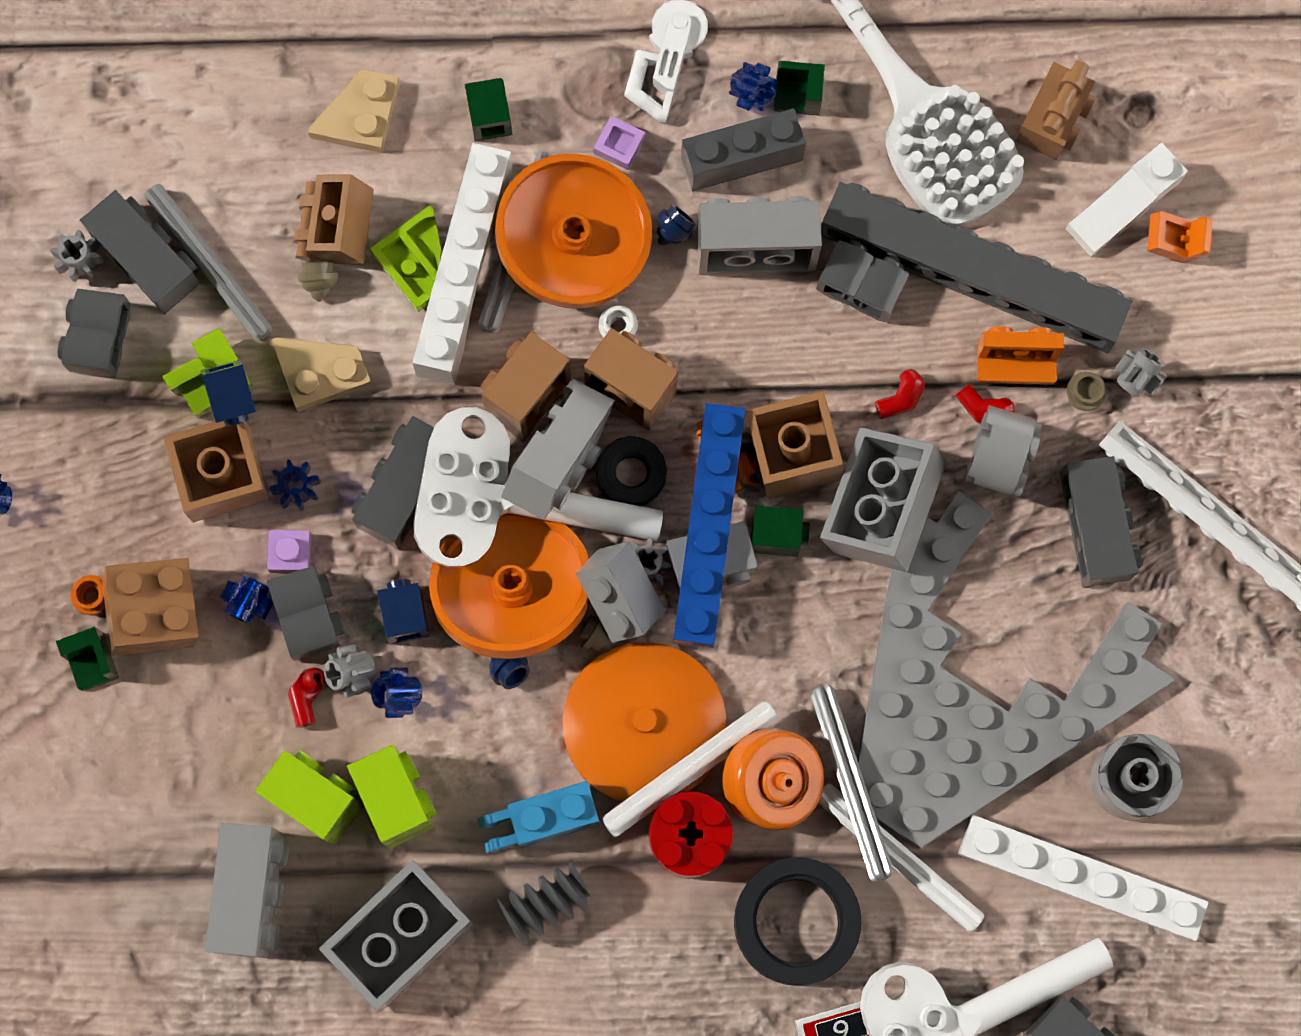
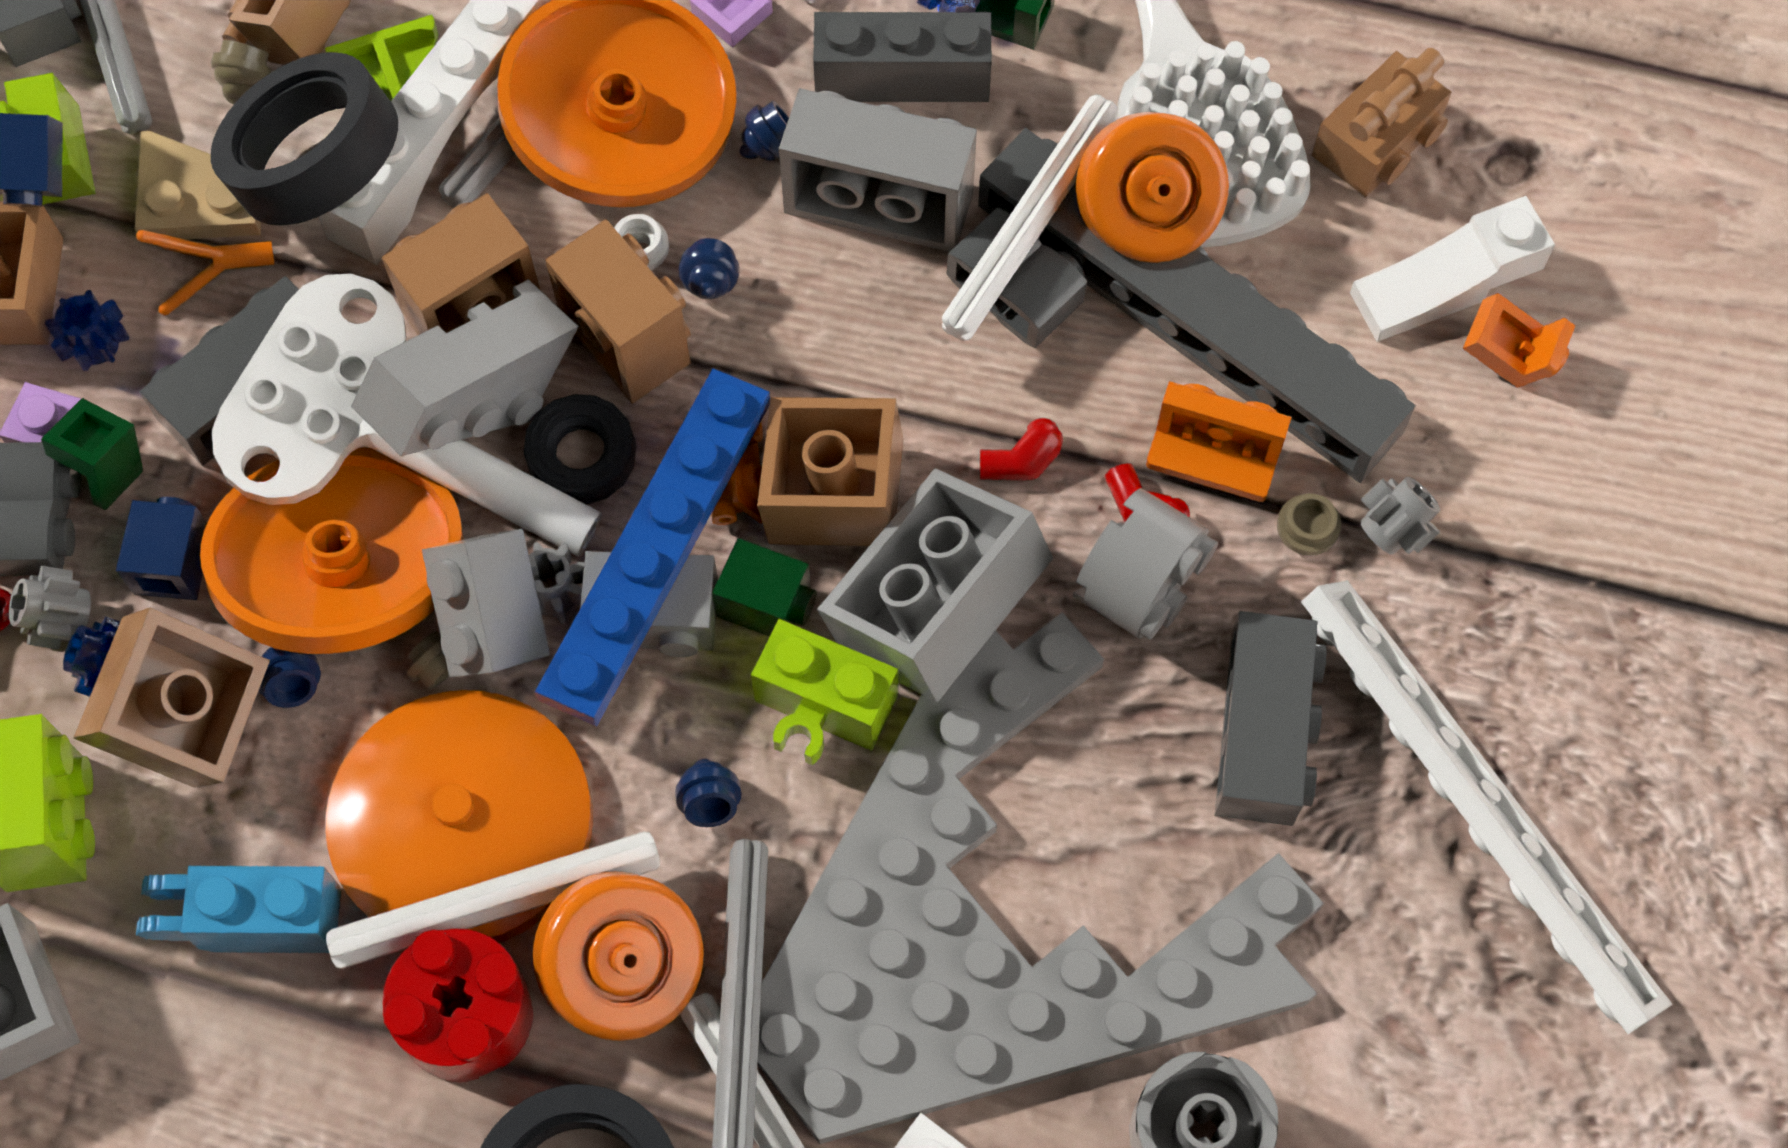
camera: 20 degrees right, 10 degrees down
dark grey piece [497,860,590,944] -> none
none -> dark green panel [41,398,143,510]
none -> medium nougat brick [73,607,270,788]
none -> orange plant [136,230,275,316]
none -> black tyre [210,52,399,226]
none -> dark blue plate [675,758,742,828]
none -> dark blue plate [679,238,740,300]
none -> lime brick [751,619,898,765]
none -> white axle [942,94,1118,341]
none -> orange wheel [1076,112,1229,263]

